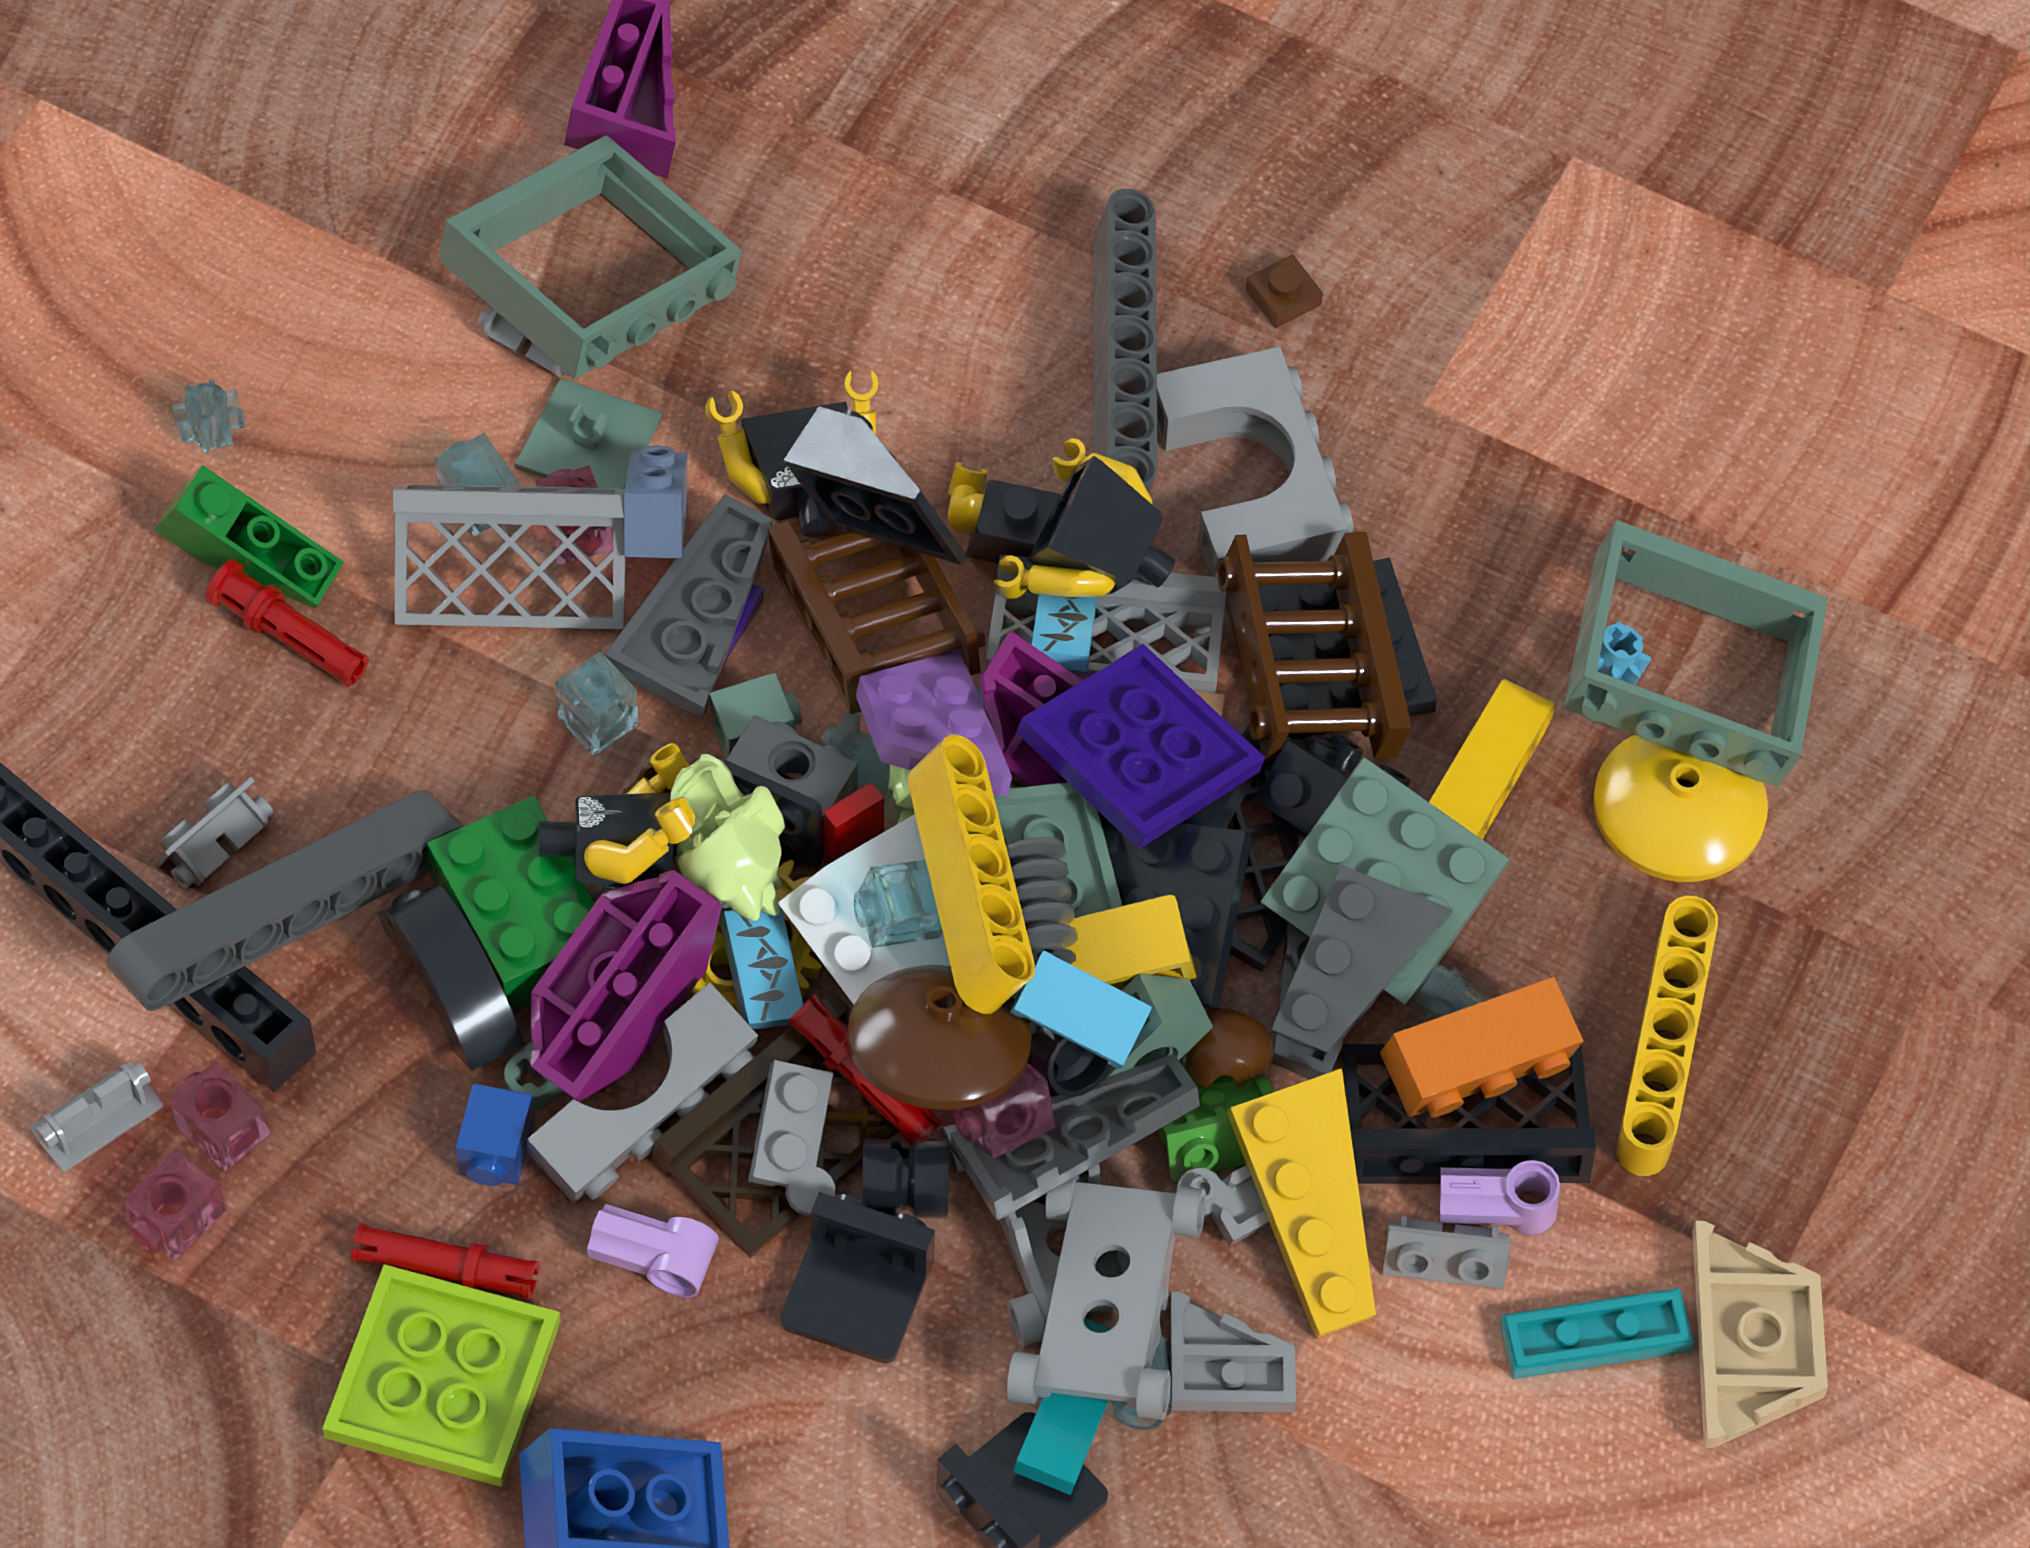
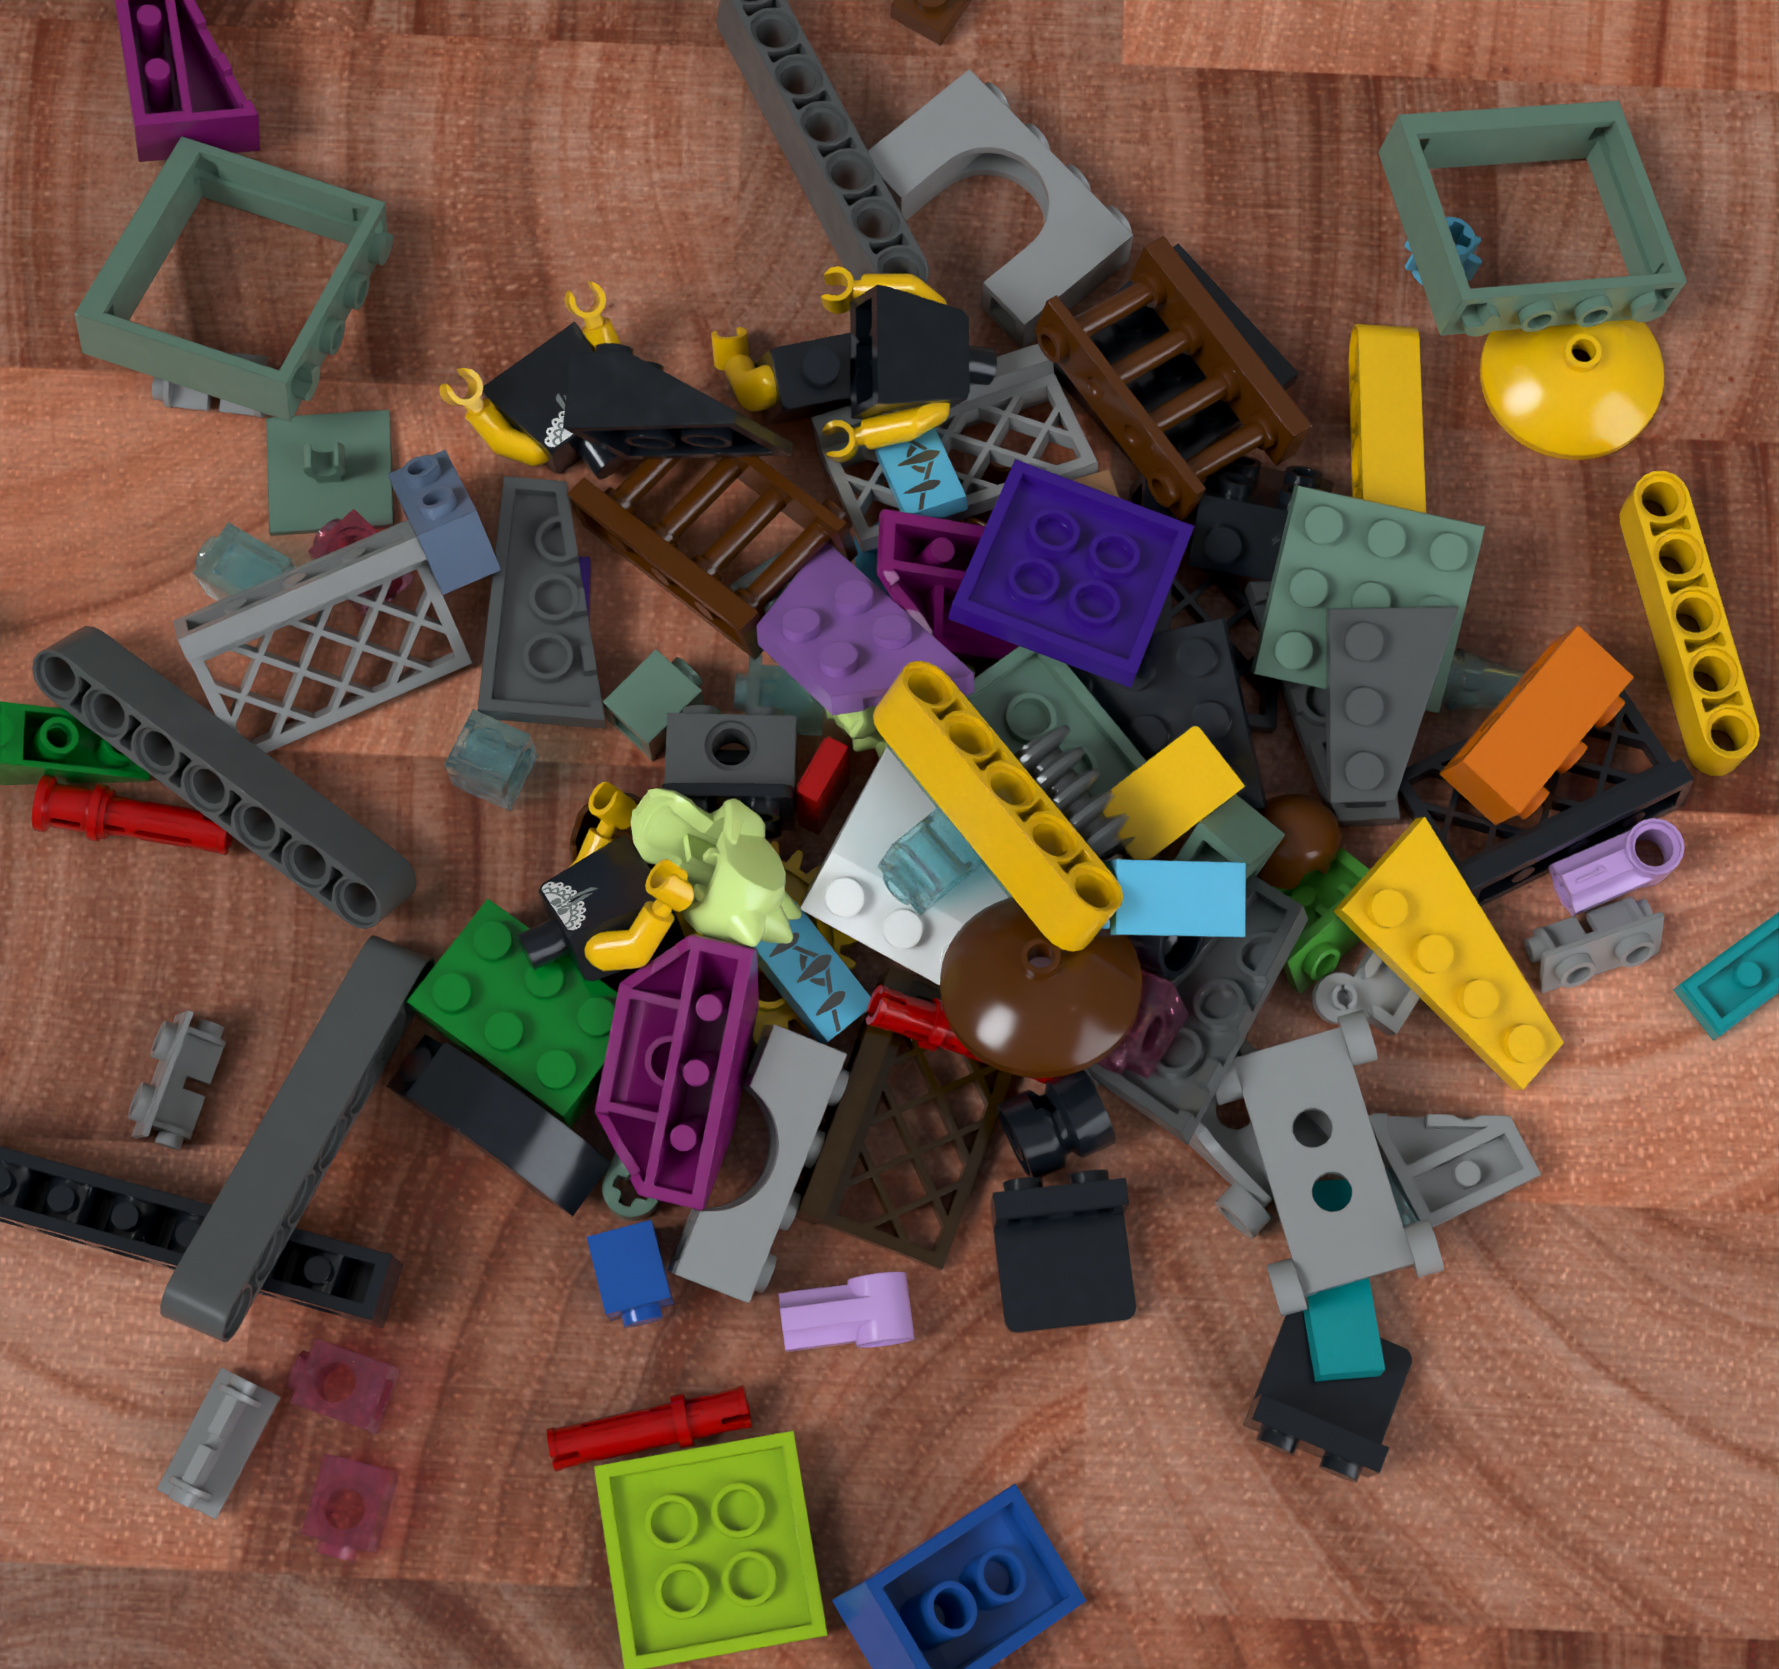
camera: 25 degrees left, 15 degrees up
light grey hinge [748,1060,835,1216] -> none
none -> dark grey beam [32,626,417,929]

